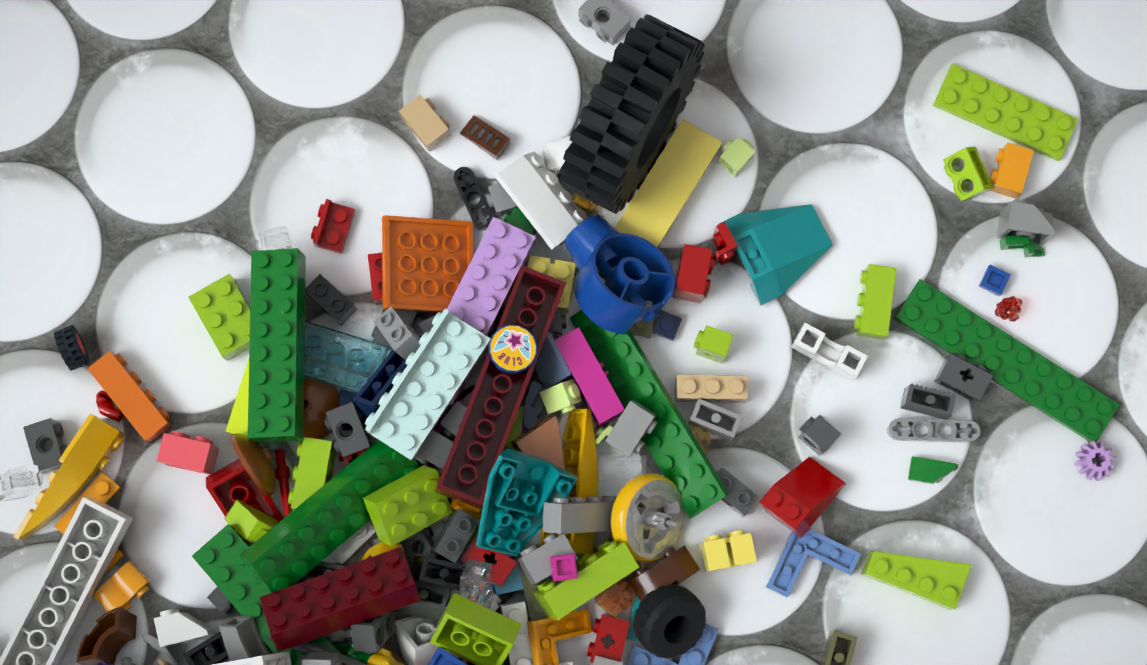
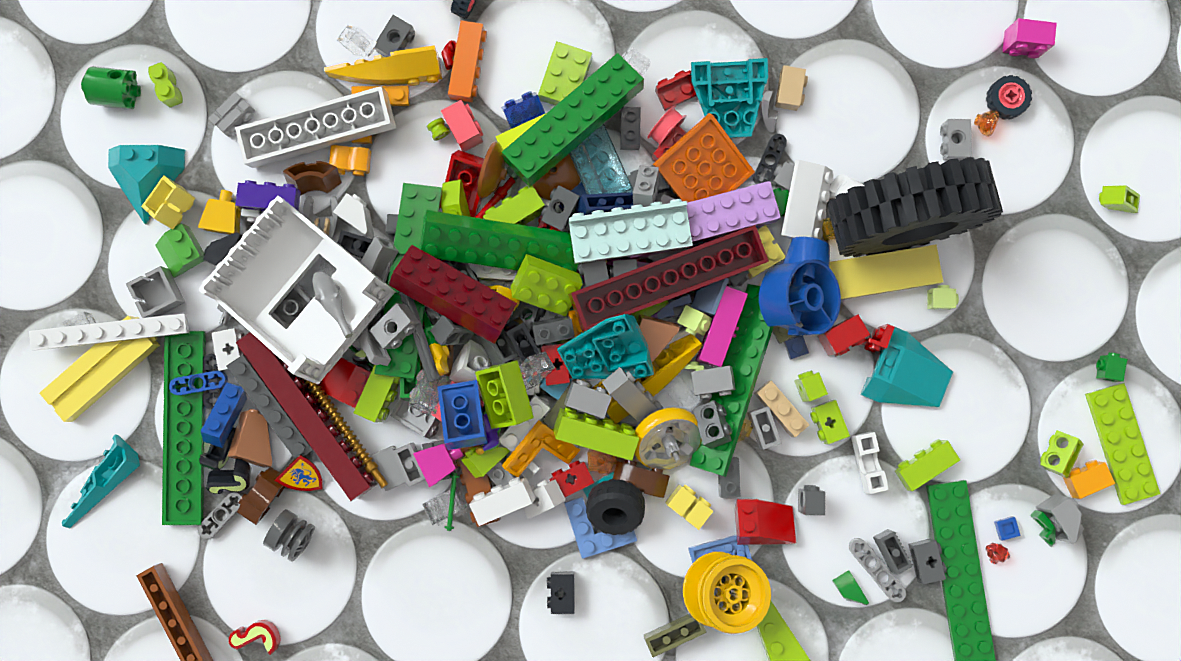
camera: 50 degrees right, 5 degrees up
reddish brown slope [460,115,510,160] -> none
tile [488,325,537,374] -> none
dark pink tile [550,553,578,582] -> none
none -> lime wheel [426,118,450,141]
none -> clear blue bracket [501,91,545,129]
none -> coral wheel [647,105,687,147]
none -> yellow wheel [683,552,771,634]
none -> teal wedge [691,58,768,138]
none -> dark grey brick [693,401,732,449]
none -> light grey slope [761,90,778,132]
none -> lime brick [810,400,850,444]
none -> green brick [1096,352,1128,382]

